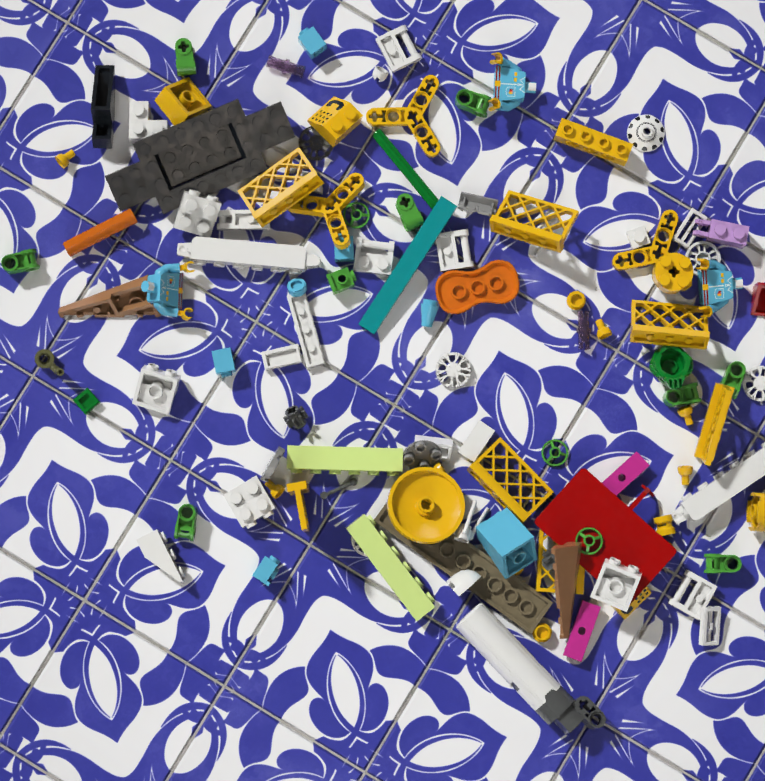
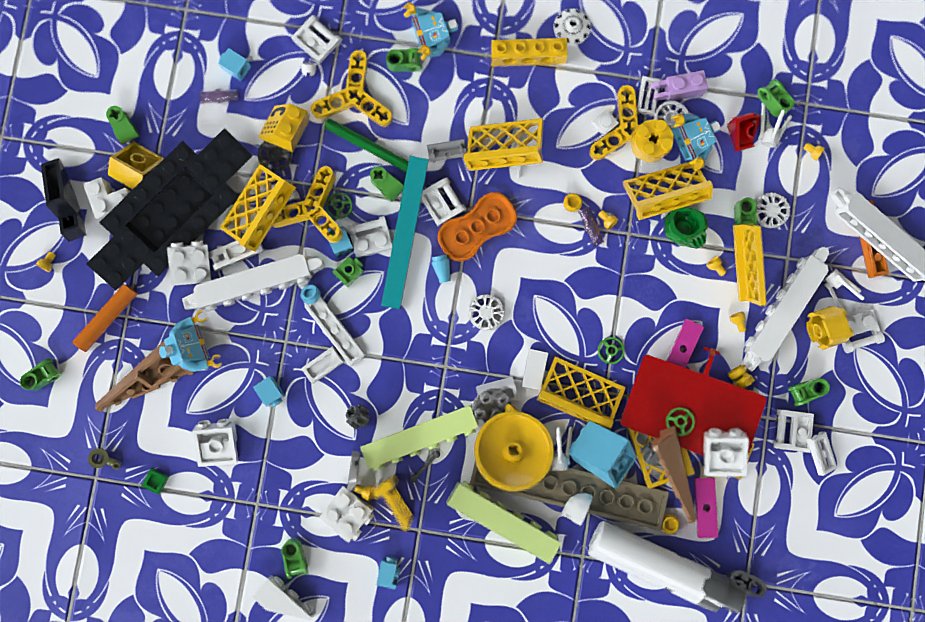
camera: 20 degrees left, 0 degrees up
bright green piece [663,382,702,407] -> none

